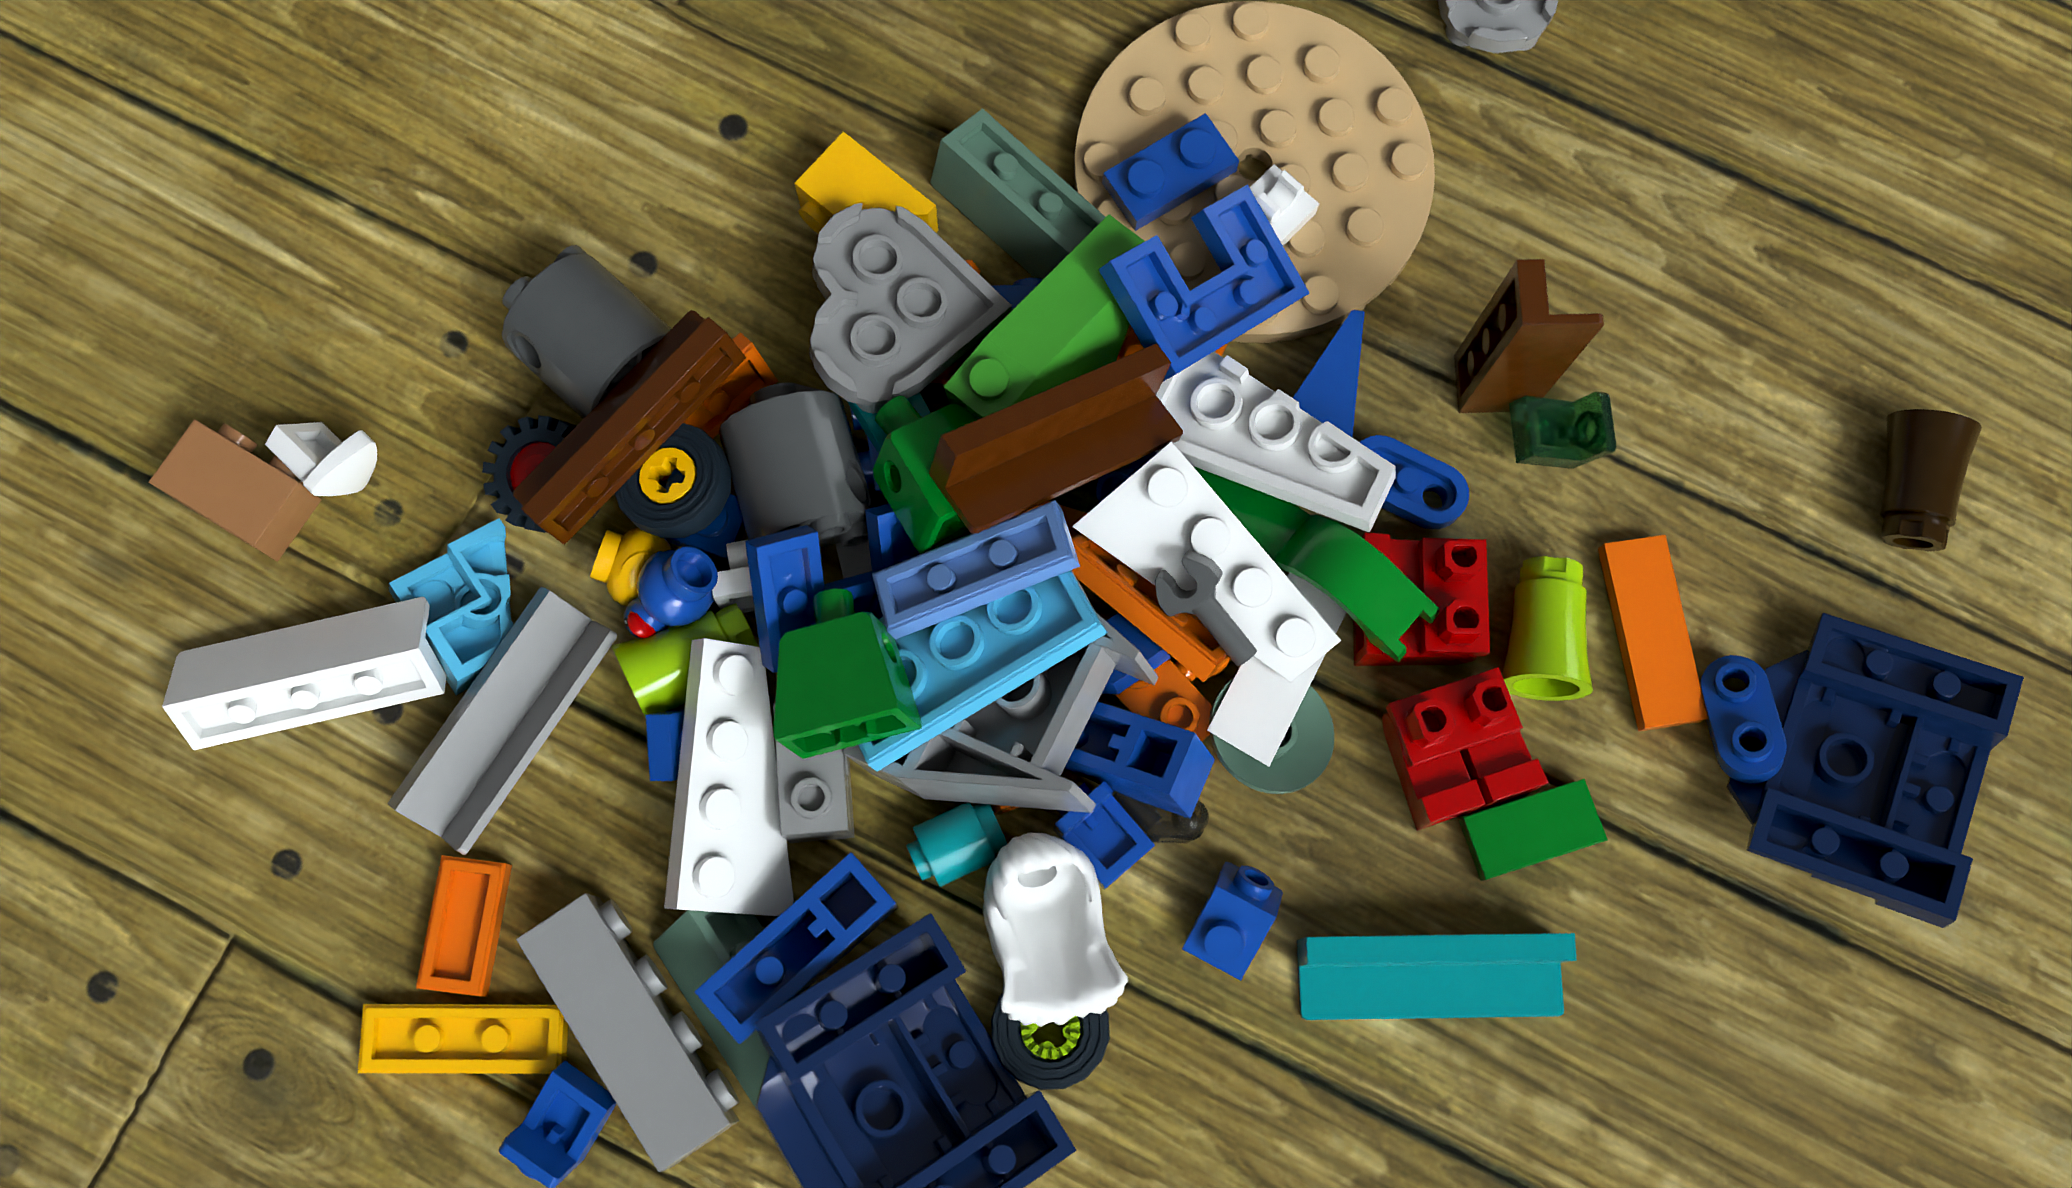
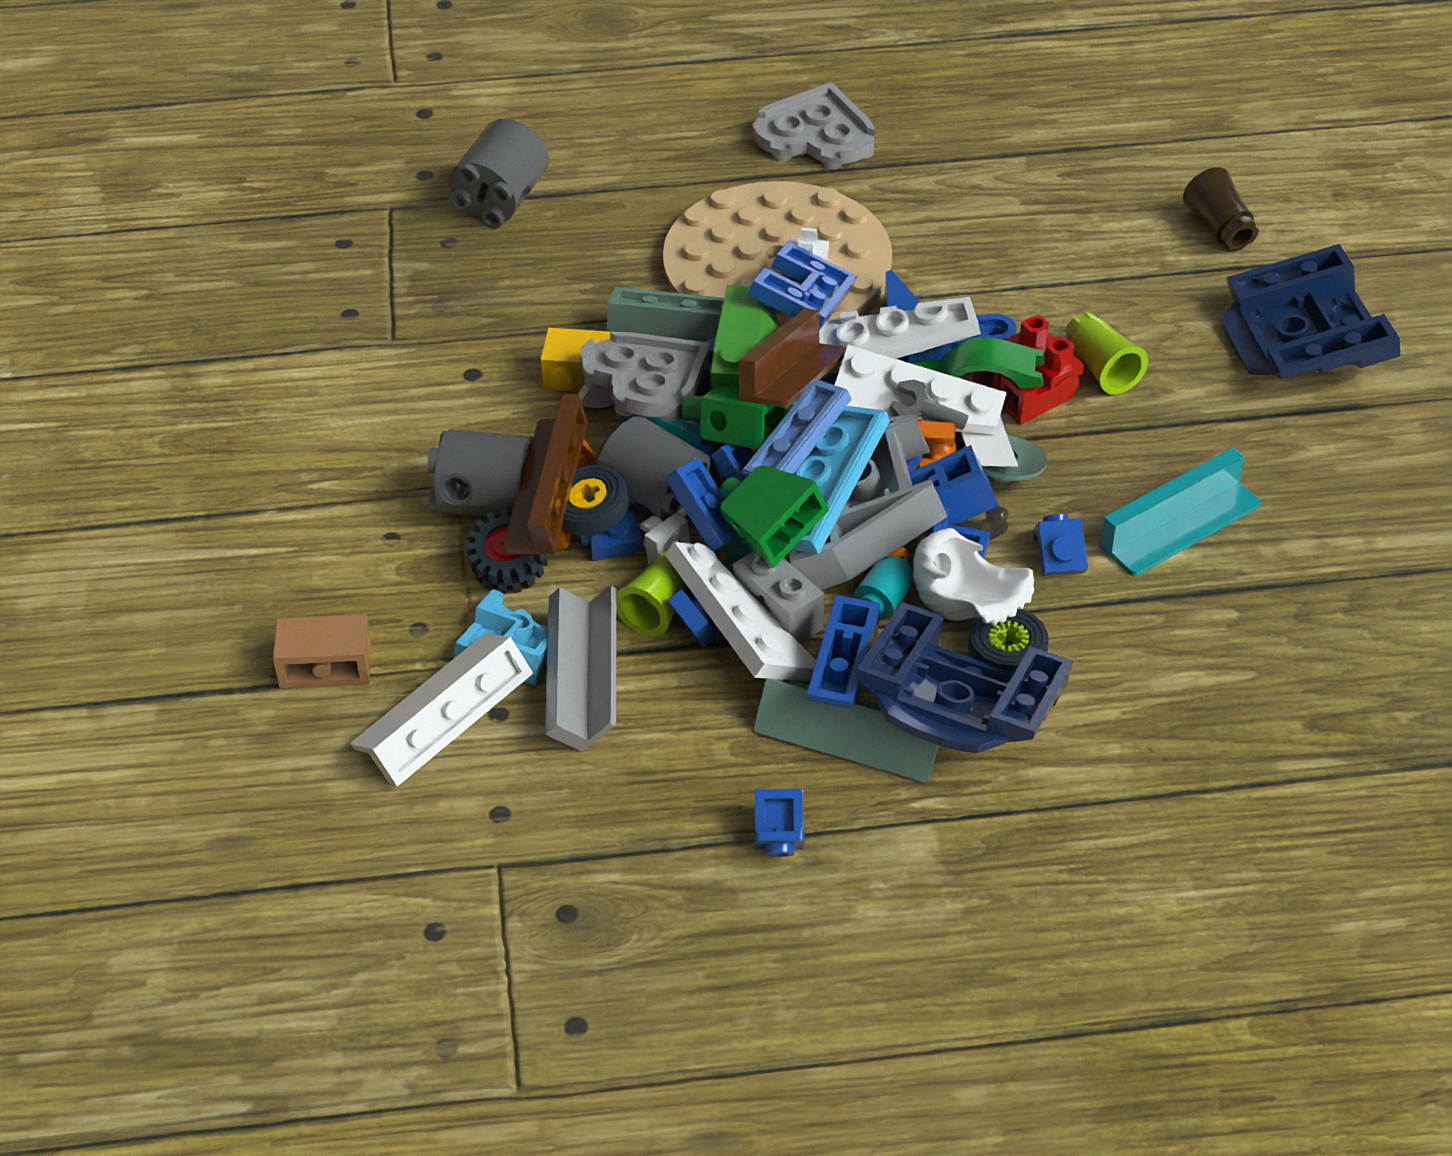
camera: 30 degrees left, 30 degrees down
white tile [265,422,377,496] -> none
yellow tile [358,1004,568,1074] -> none
orange tile [416,855,512,997] -> none
light grey brick [516,893,739,1173] -> none
yellow animal [590,527,671,606] -> none
blue animal [624,547,718,638] -> none
blue plate [1102,113,1239,231] -> none
red hips [1382,667,1548,831] -> none
reddish brown panel [1454,259,1604,413] -> none
green tile [1458,779,1608,881] -> none
clear green bracket [1509,391,1617,469] -> none
orange tile [1598,535,1708,732] -> none
blue plate [1700,655,1787,784] -> none

